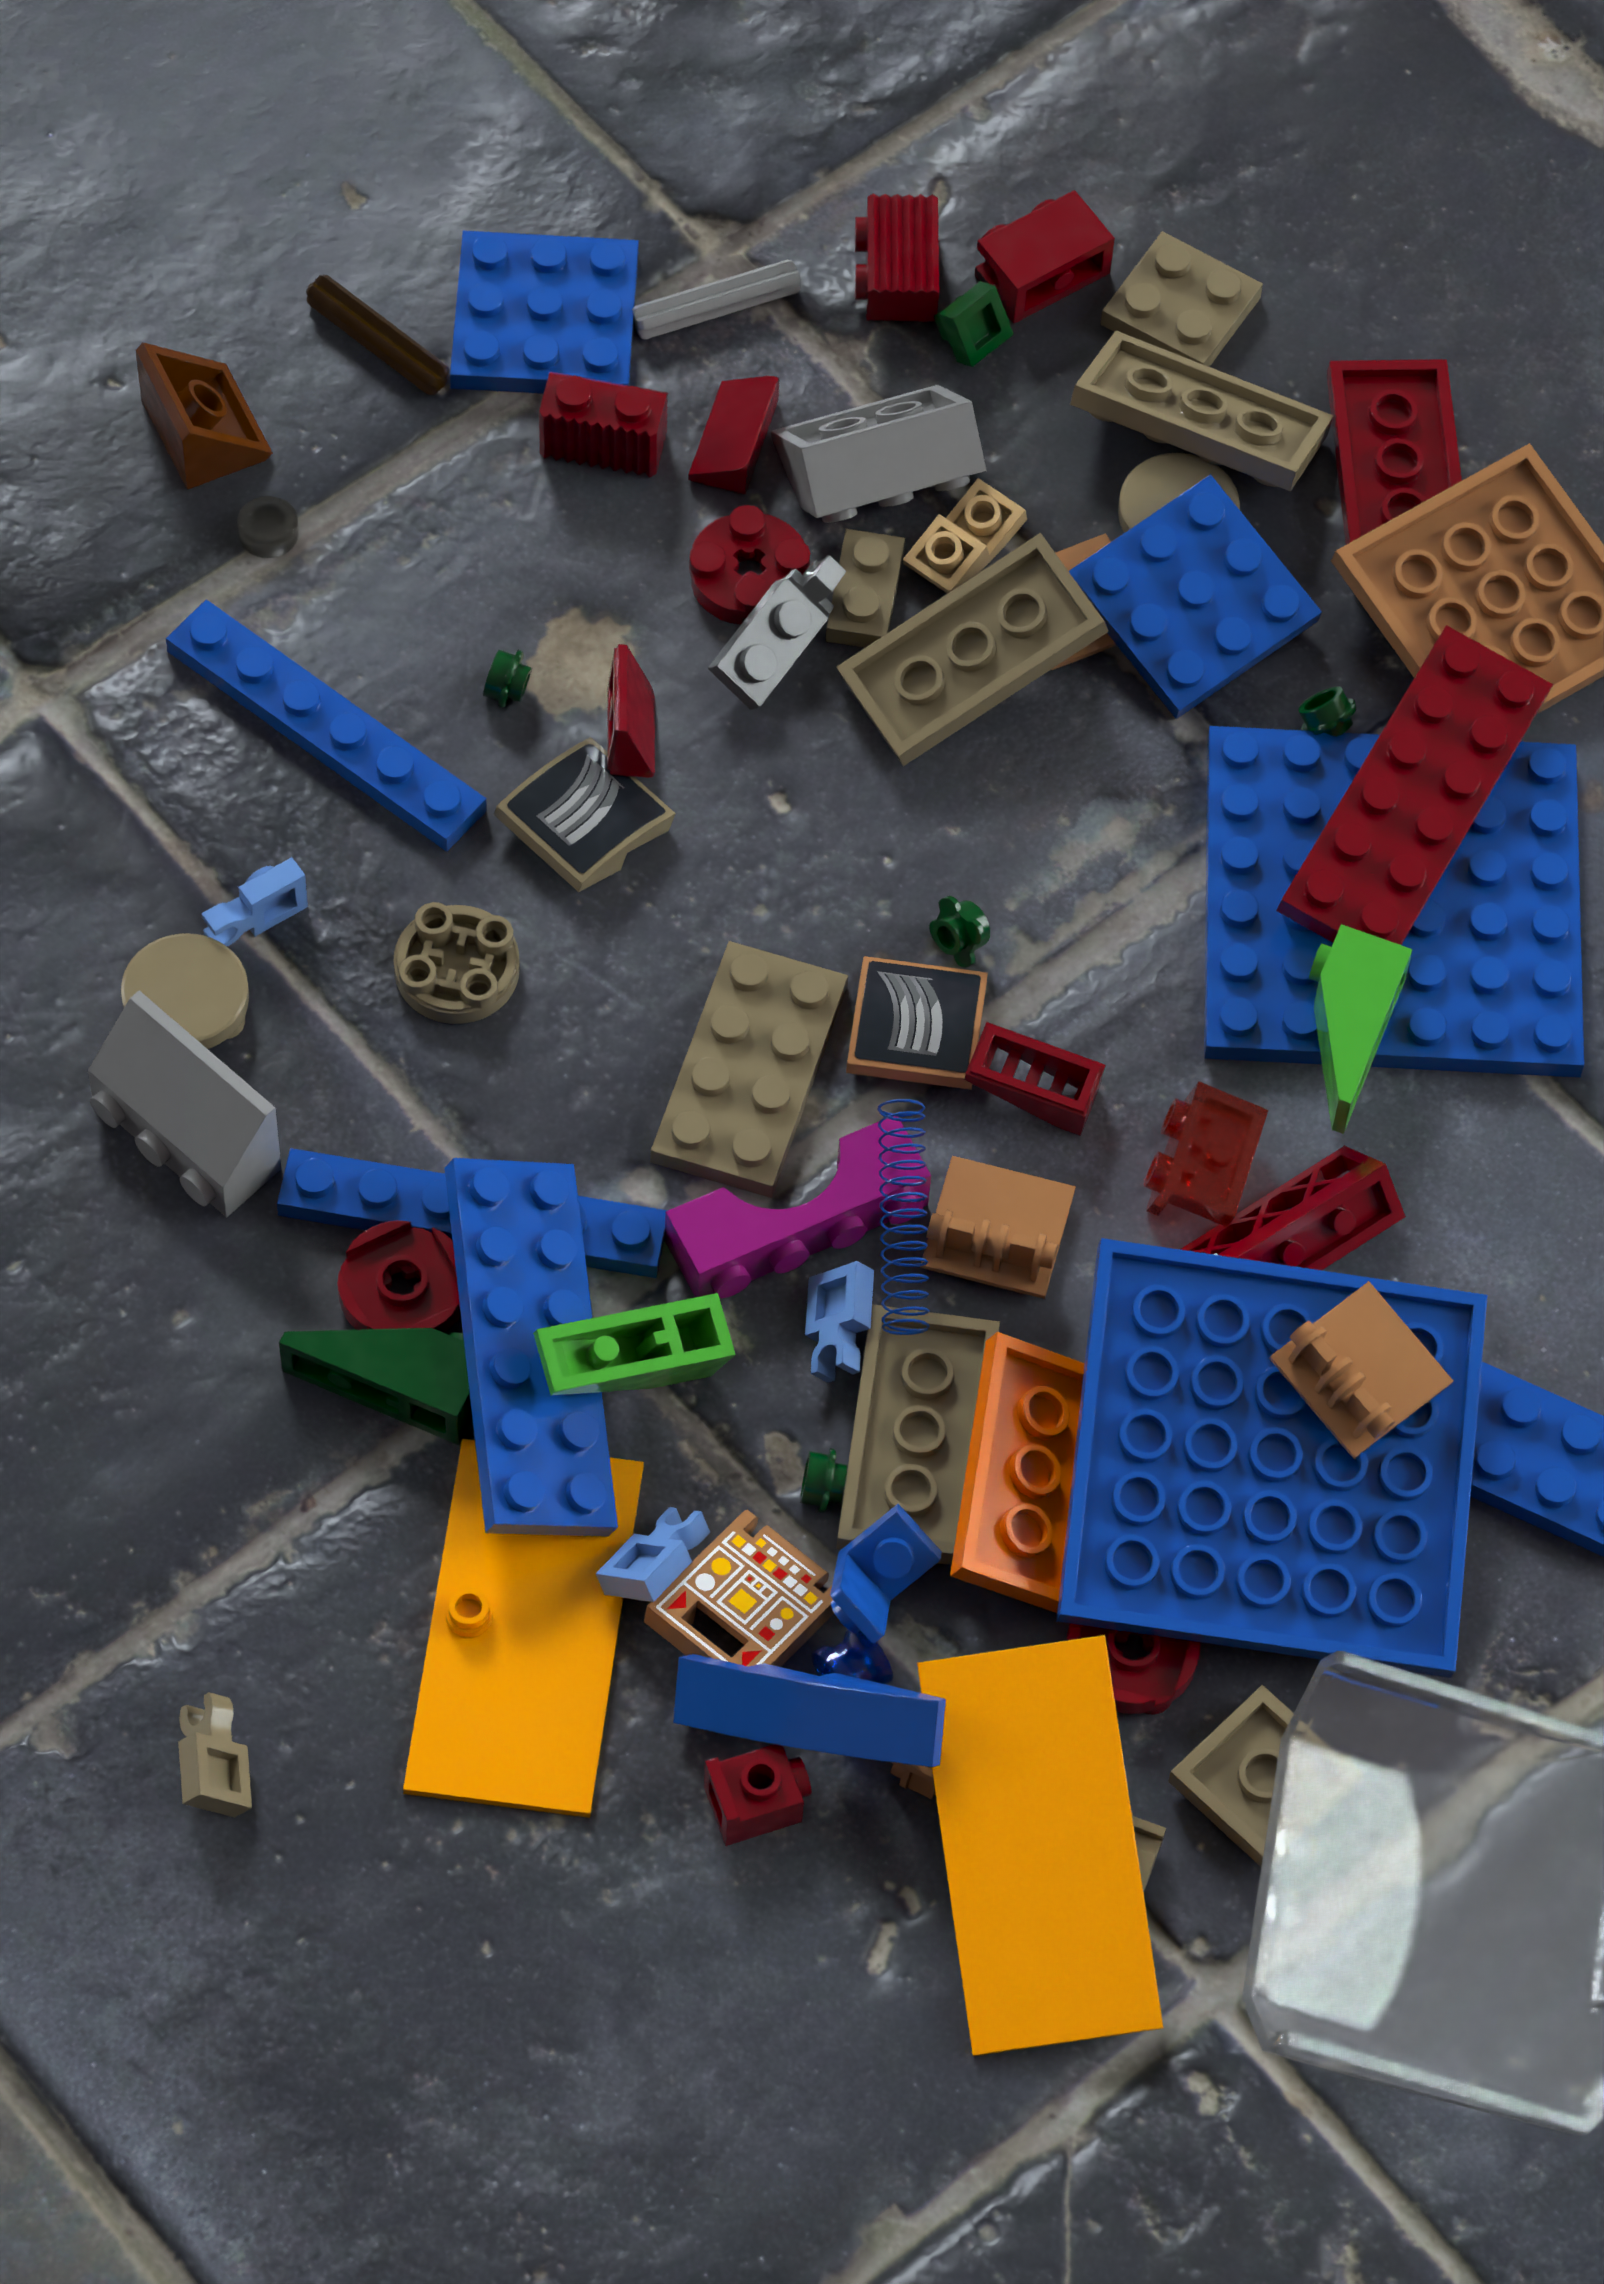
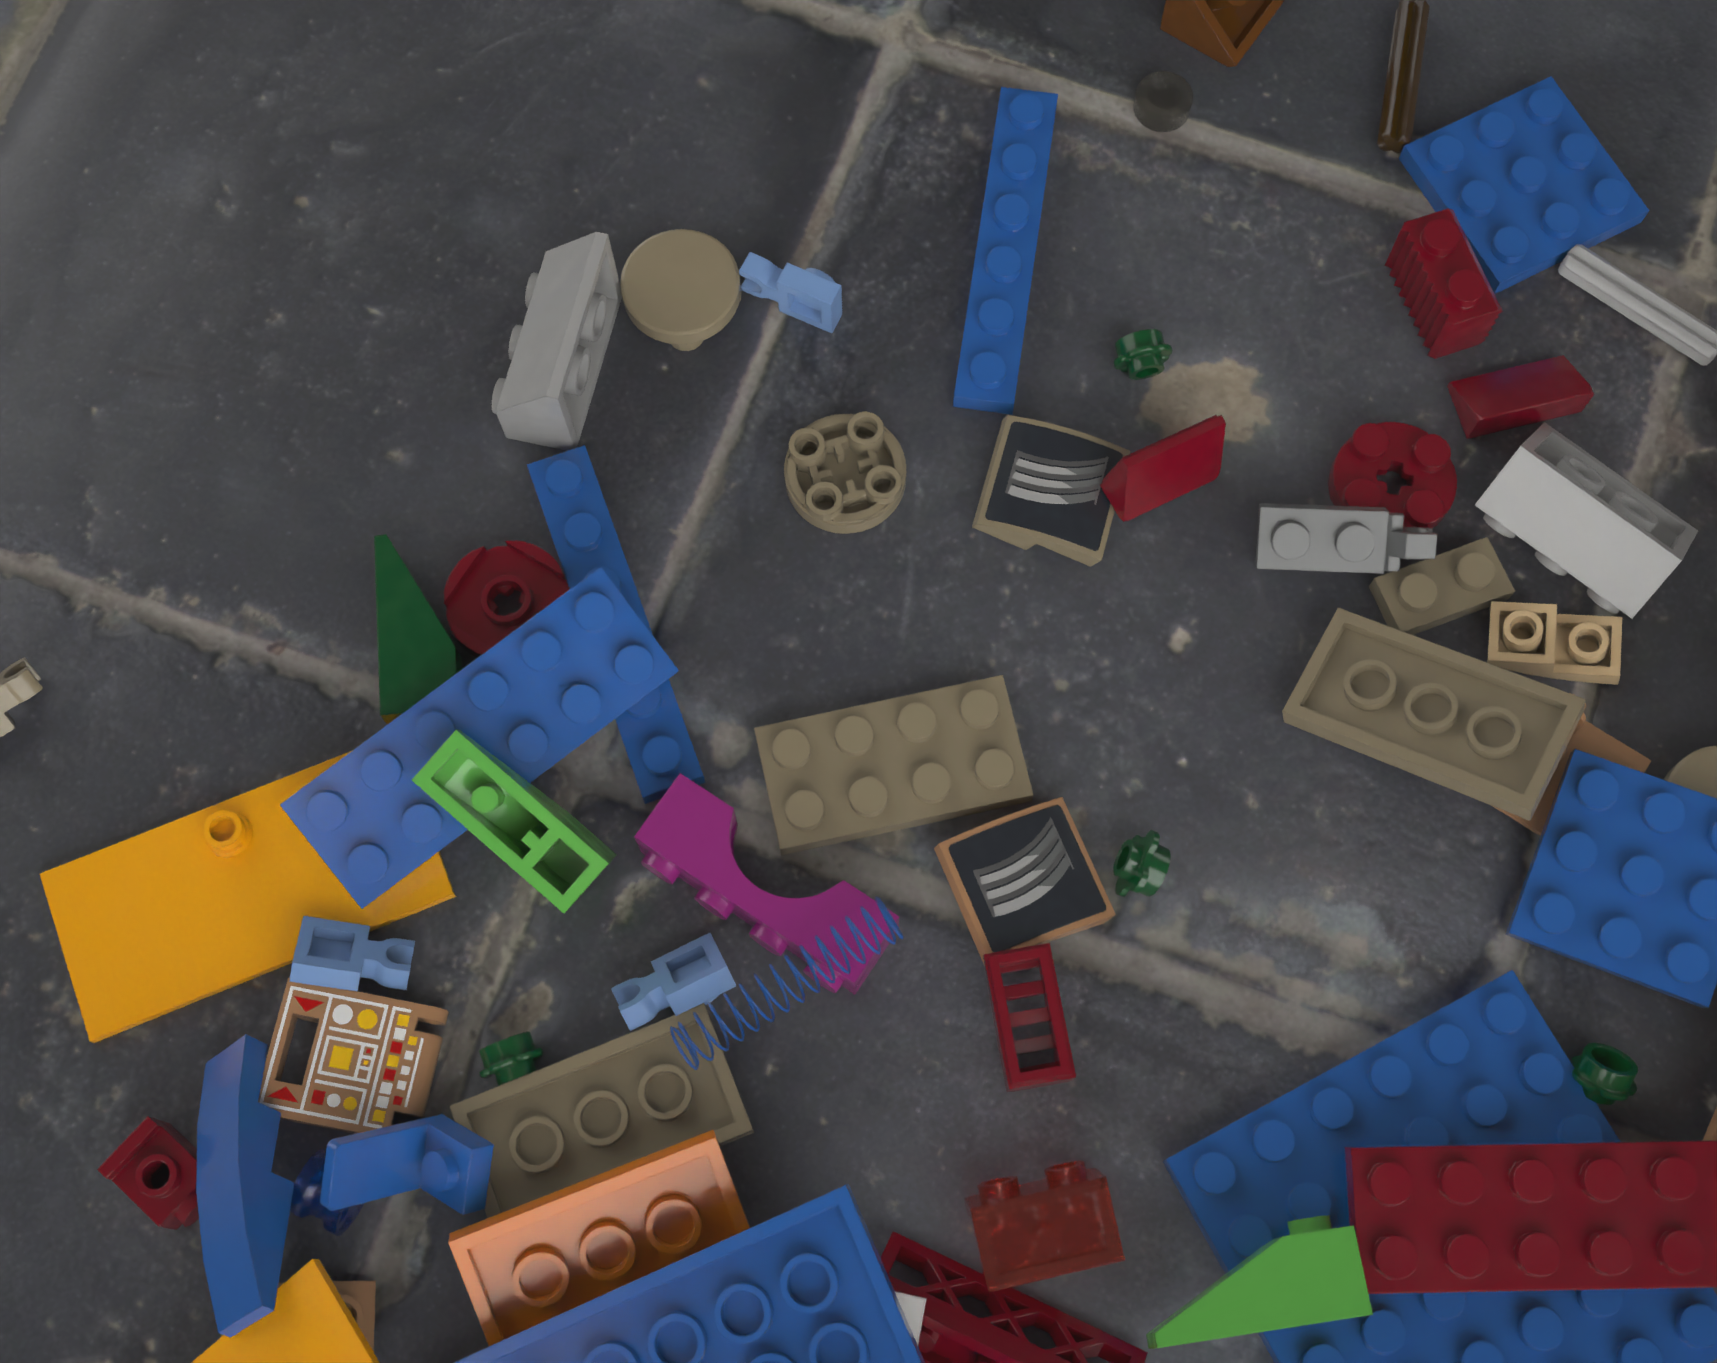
camera: 65 degrees right, 10 degrees up
medium nougat hinge [920,1156,1076,1299] -> none

